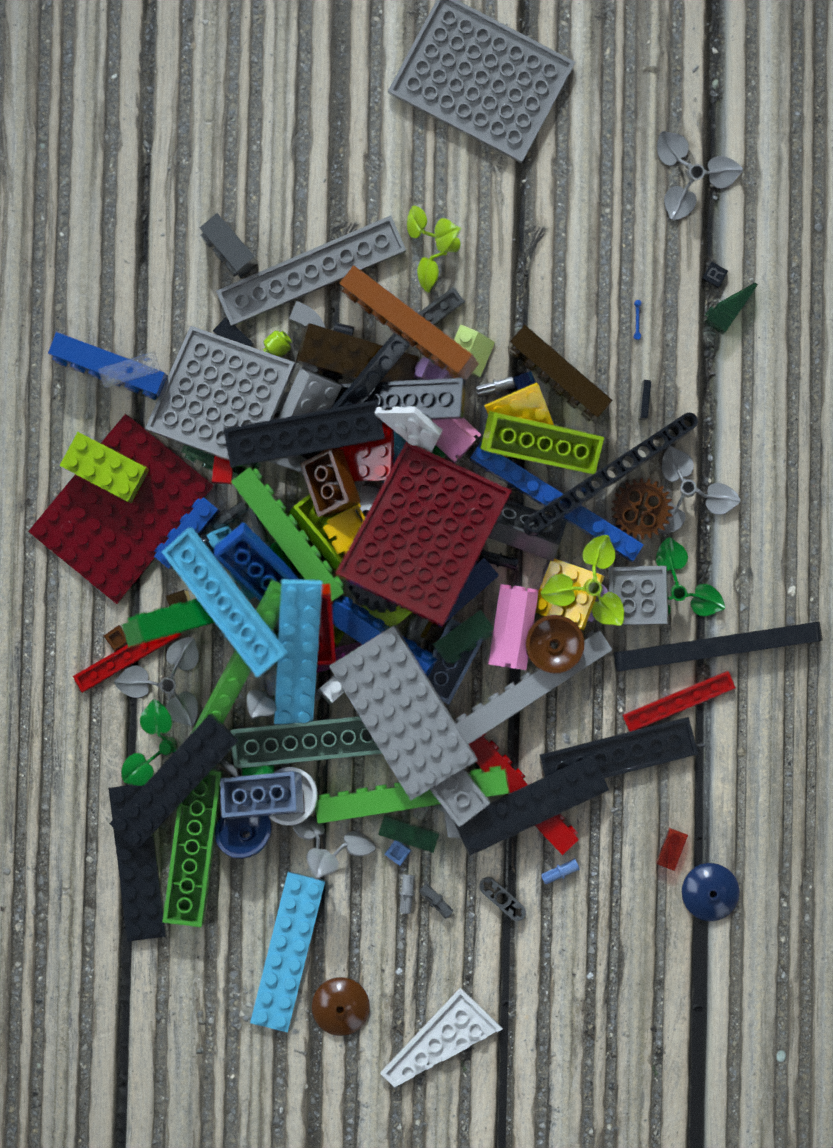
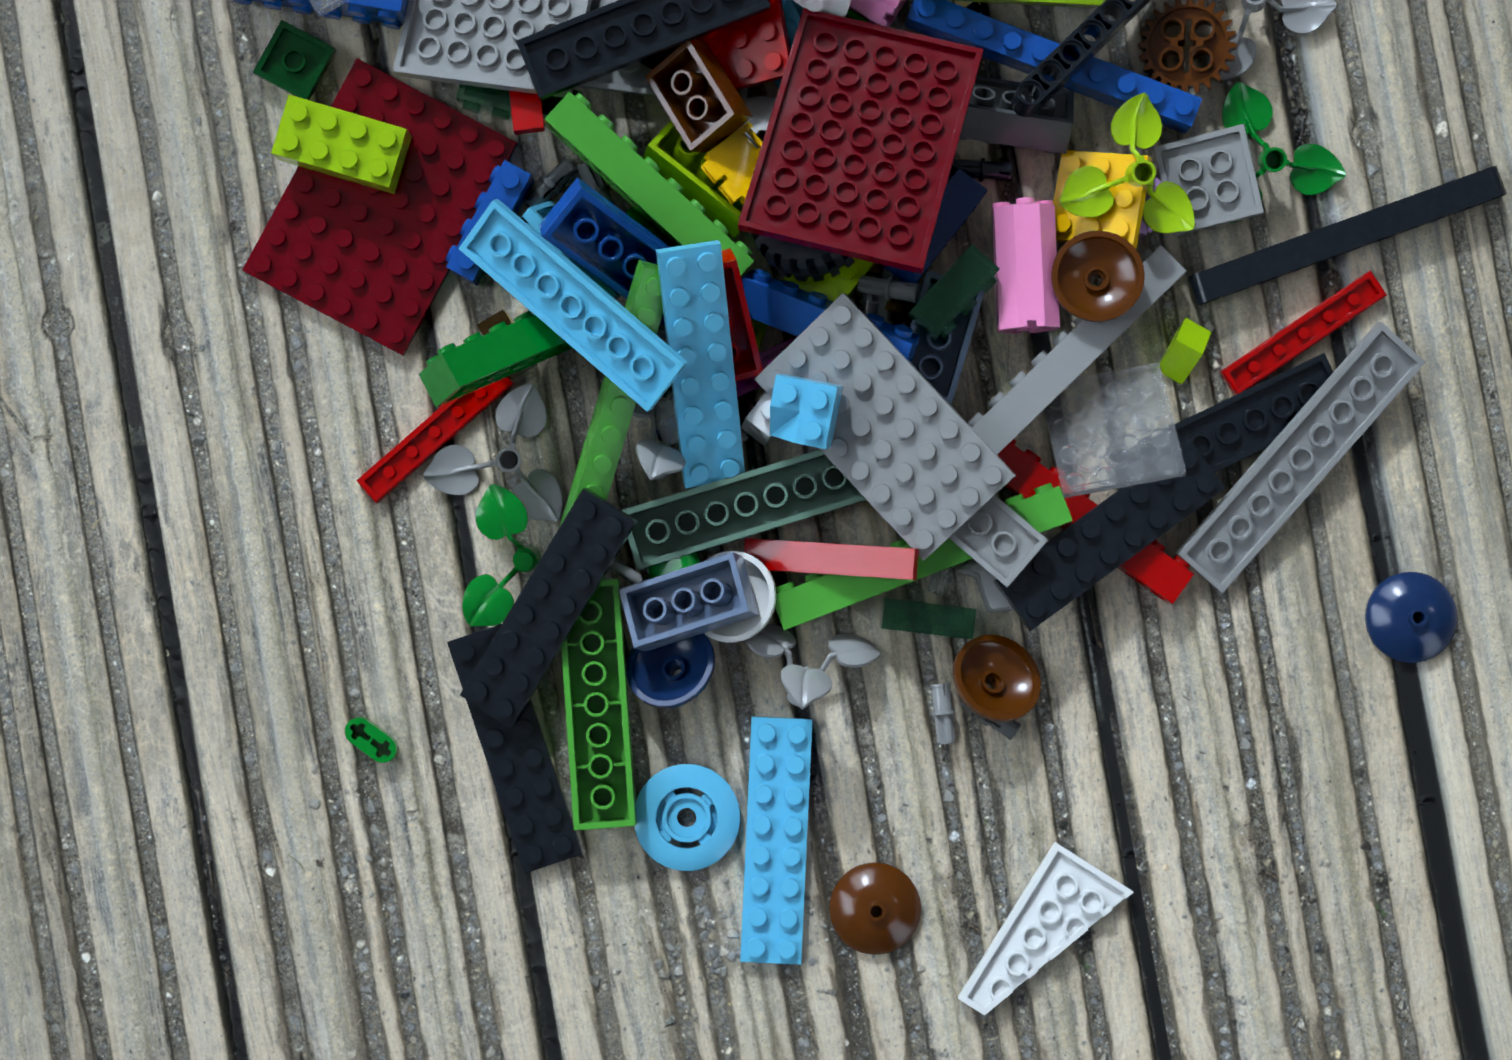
camera: 15 degrees left, 0 degrees up
reddish brown tile [104,625,127,651] -> none
medium blue tile [385,839,411,866] -> none
dark grey beam [479,877,526,921] -> none
medium blue axle [541,858,580,884] -> none
clear red plate [656,827,688,871] -> none
none -> dark green plate [253,20,337,100]
none -> green beam [345,717,399,763]
none -> medium azure piece [634,764,740,871]
none -> tile [744,538,919,580]
none -> medium azure slope [770,374,843,449]
none -> dark grey axle [858,275,920,303]
none -> reddish brown dish [953,635,1041,722]
none -> clear plate [1044,362,1186,498]
none -> lime slope [1155,317,1211,385]
none -> light grey plate [1175,322,1426,593]

